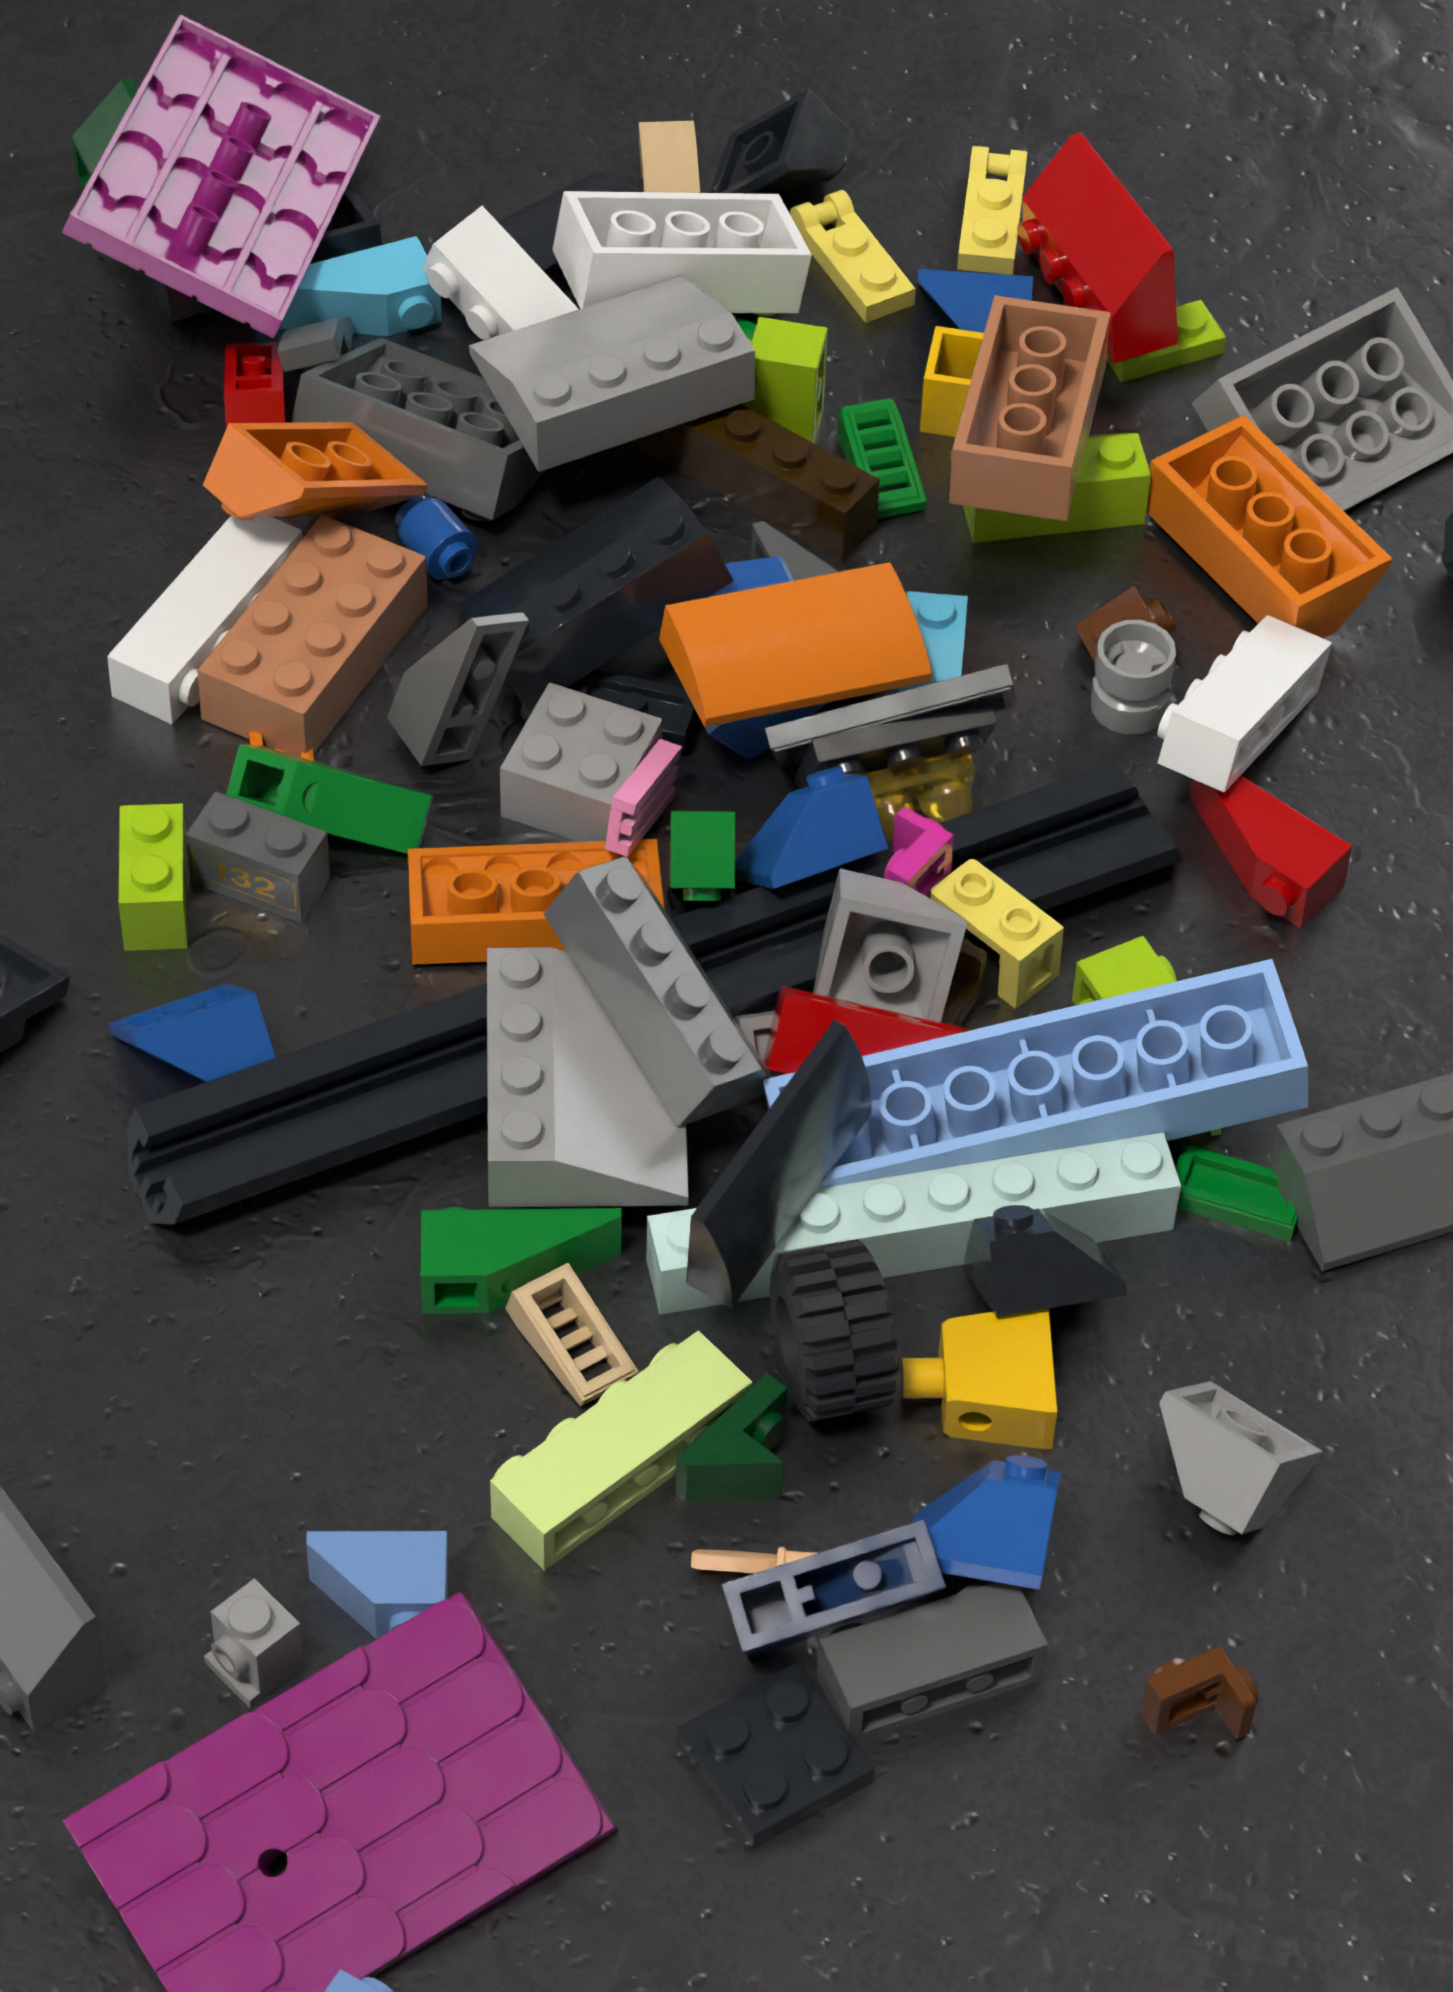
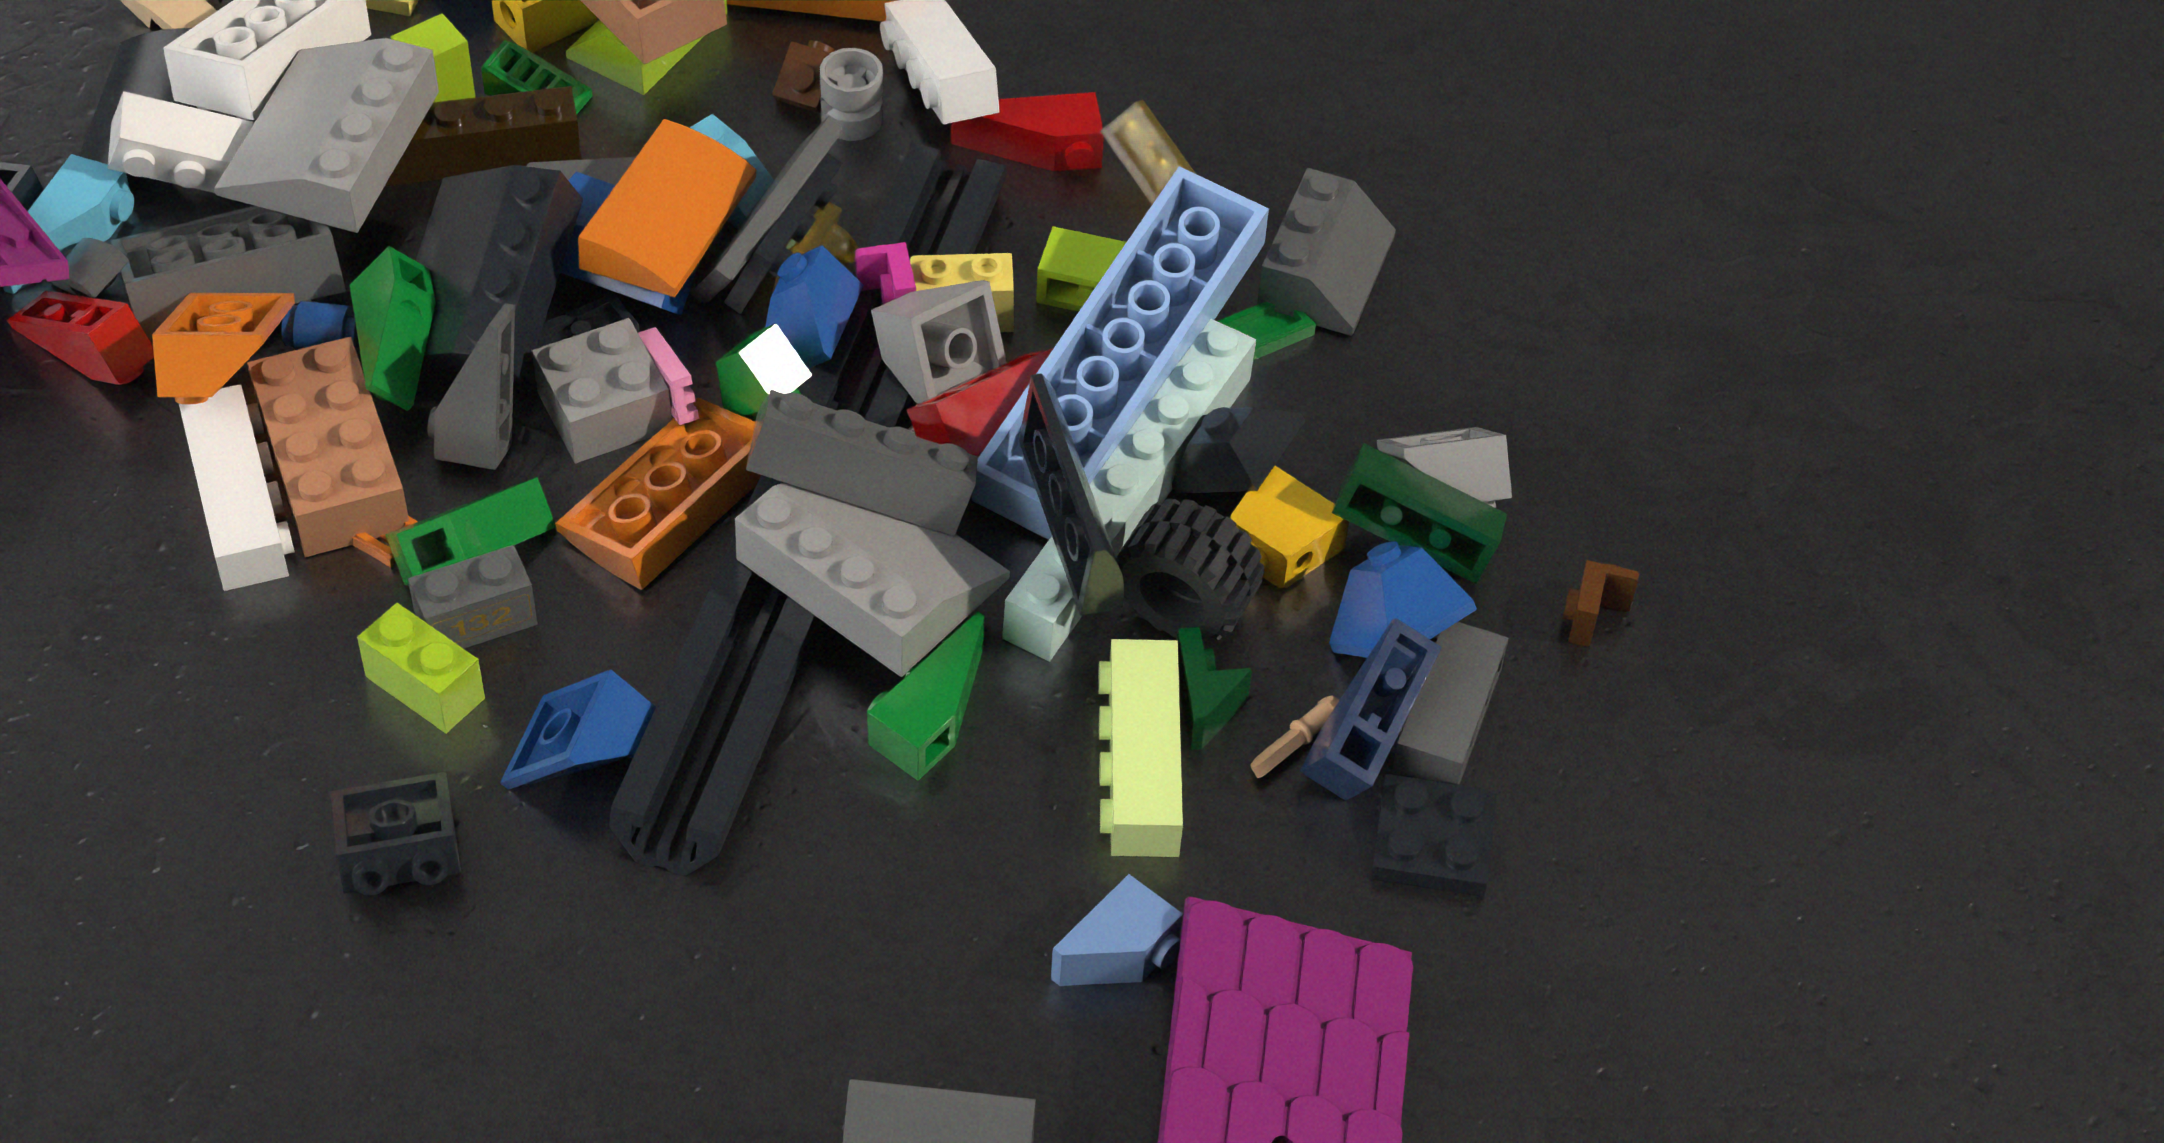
camera: 50 degrees left, 0 degrees up
light grey brick [204,1578,304,1708] -> none
tan slope [505,1263,639,1407] -> none
none -> green slope [349,246,436,411]
none -> clear yellow tile [1100,100,1196,205]
none -> dark green brick [1332,443,1507,584]

